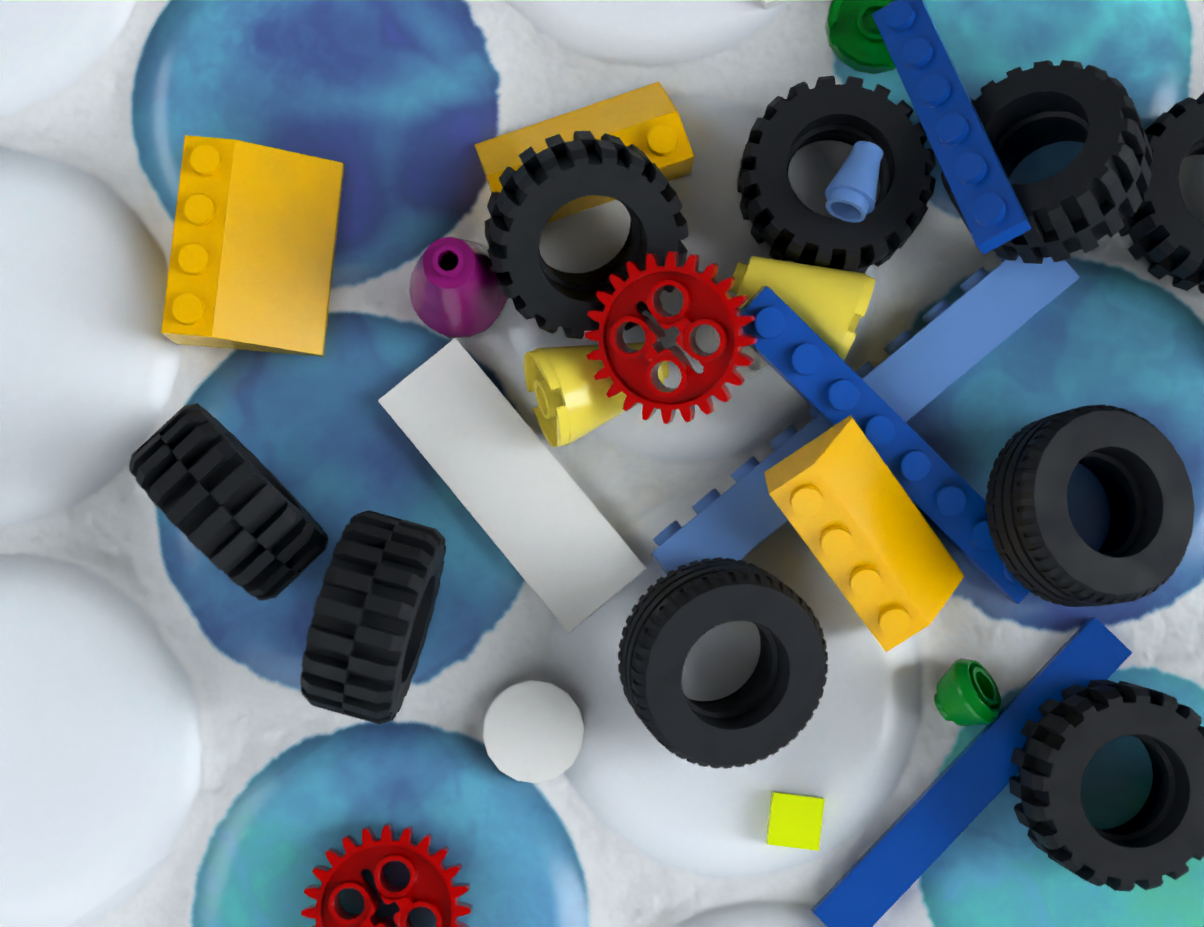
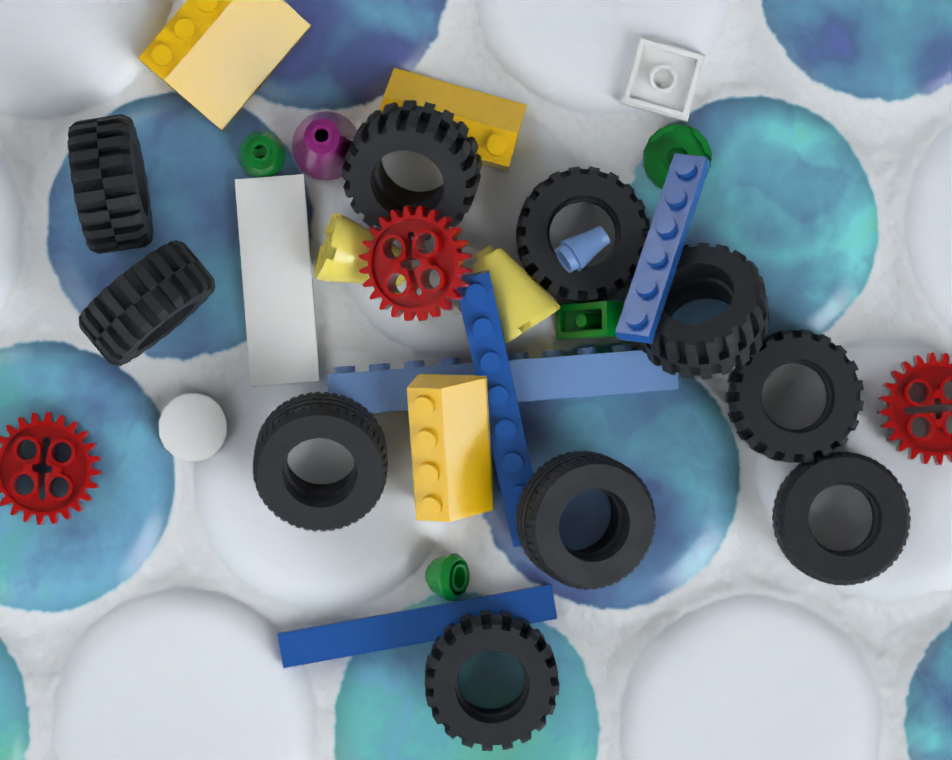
camera: 25 degrees right, 5 degrees up
neon yellow tile [766,791,825,851] -> none
none -> green cone [238,131,286,178]
none -> green slope [555,301,625,340]

